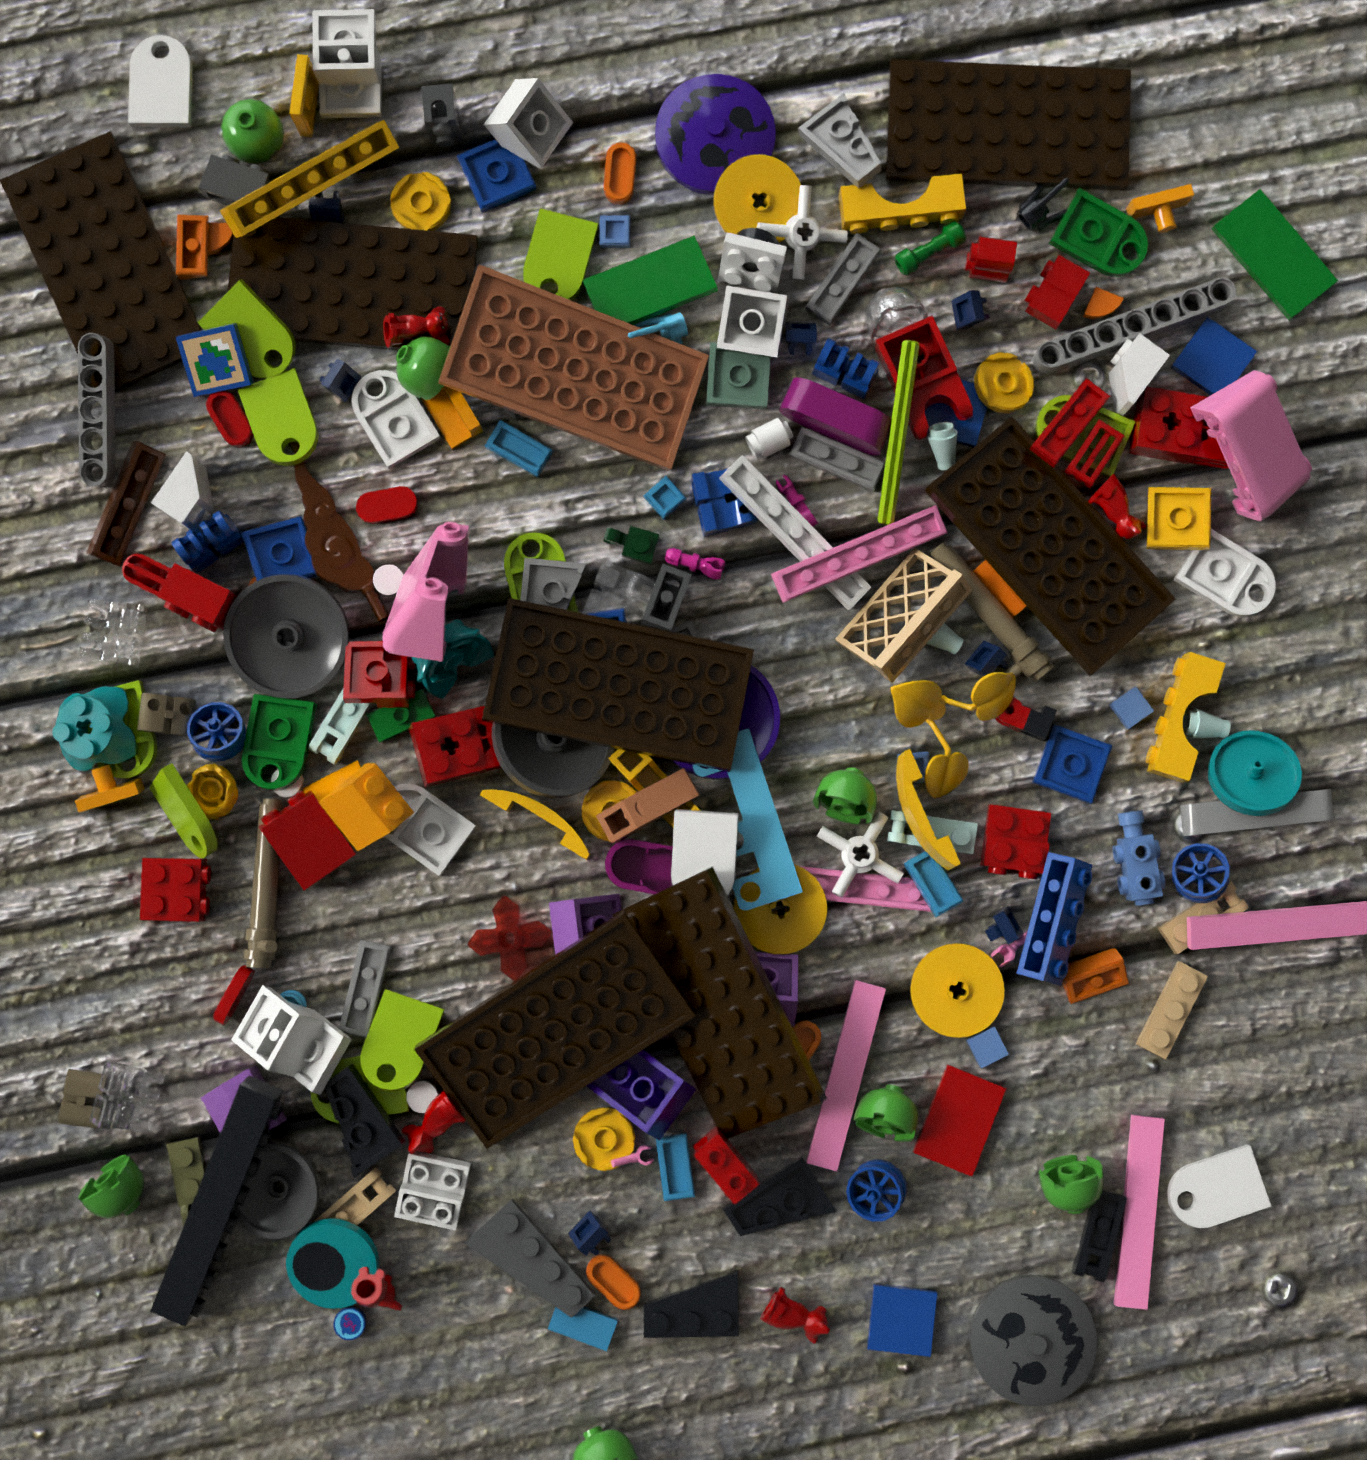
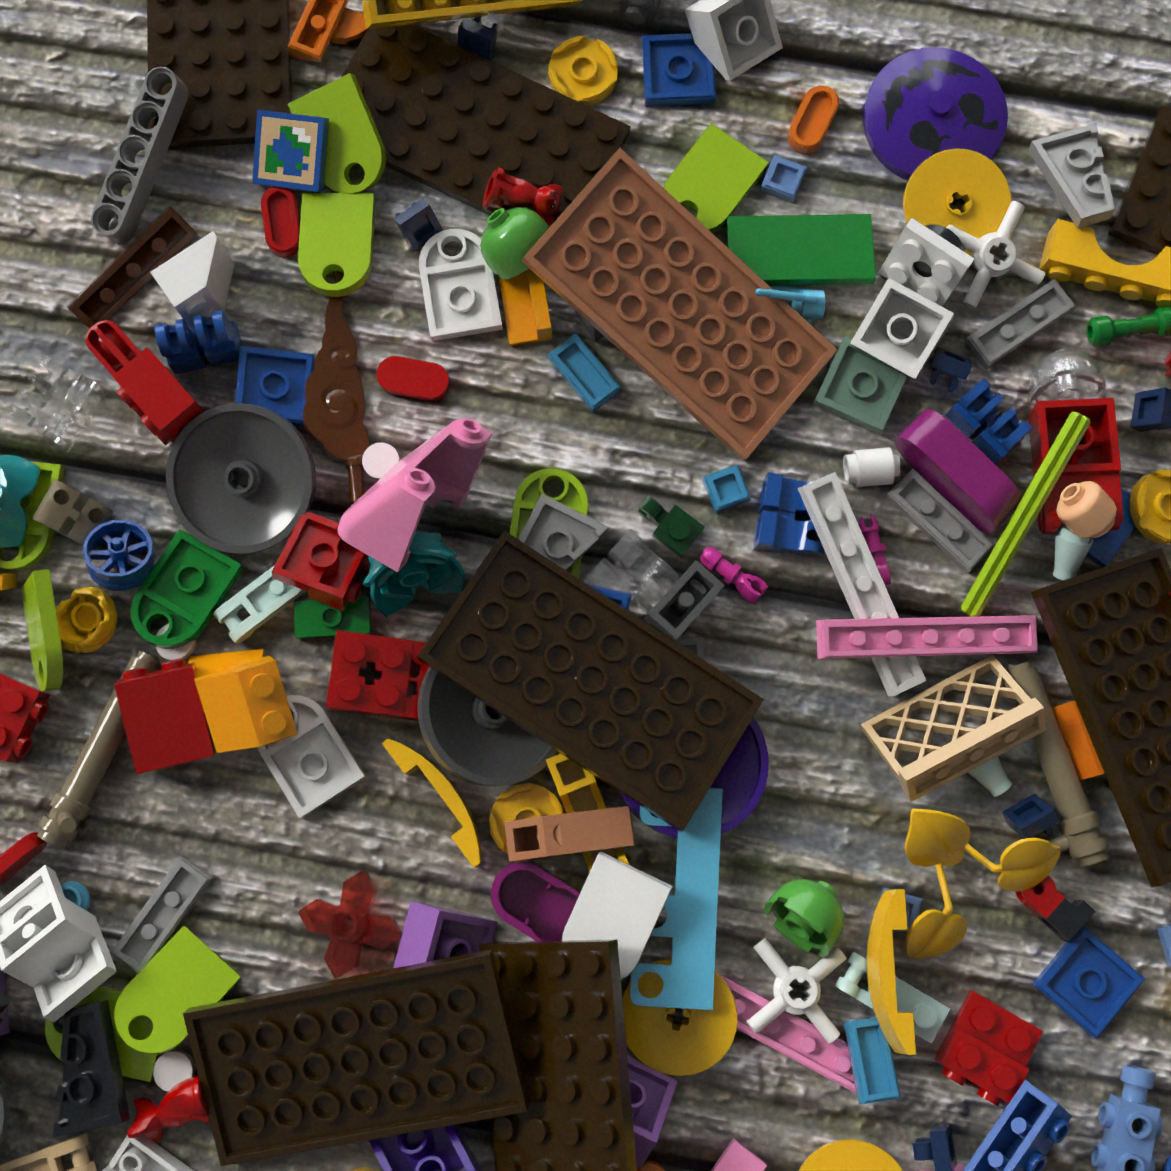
camera: 25 degrees right, 5 degrees down
none -> light nougat head [1056,481,1117,538]

